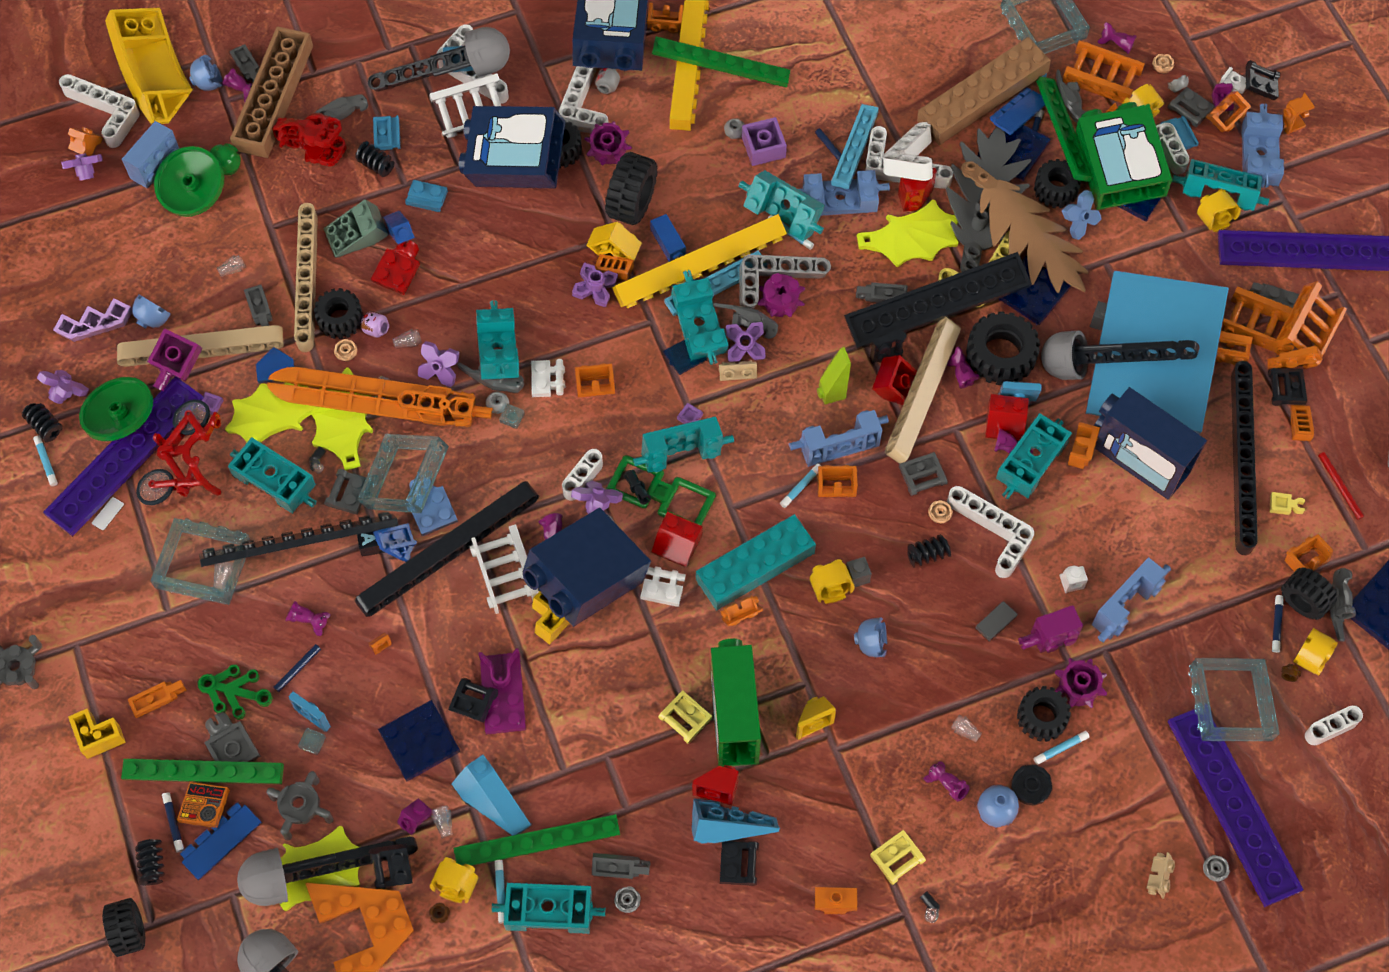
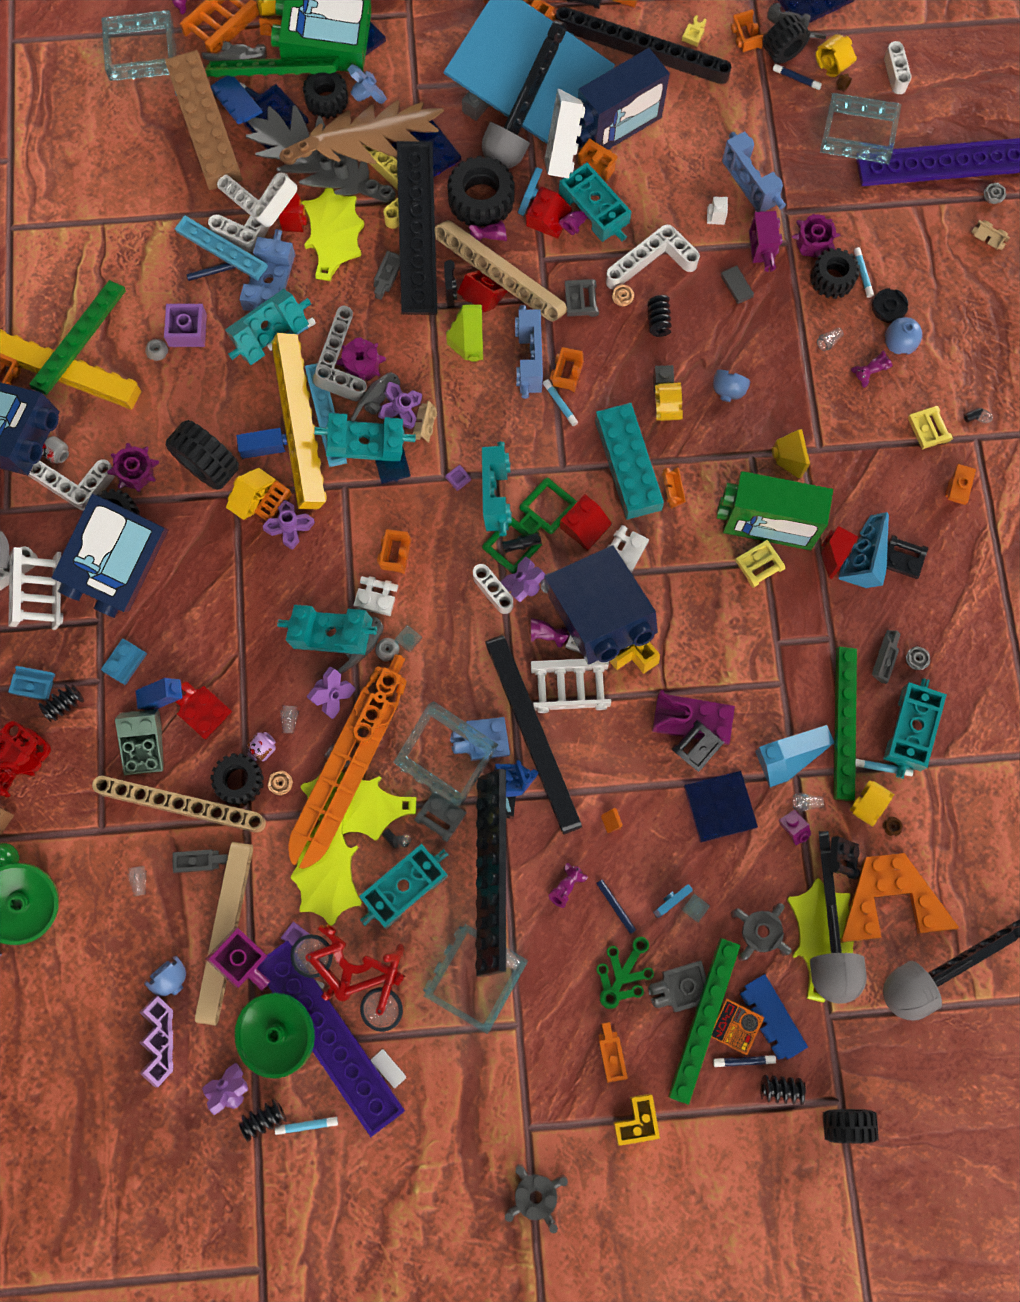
camera: 75 degrees left, 10 degrees up
blue slope [256,347,295,384] -> none
none -> white slope [544,89,585,178]

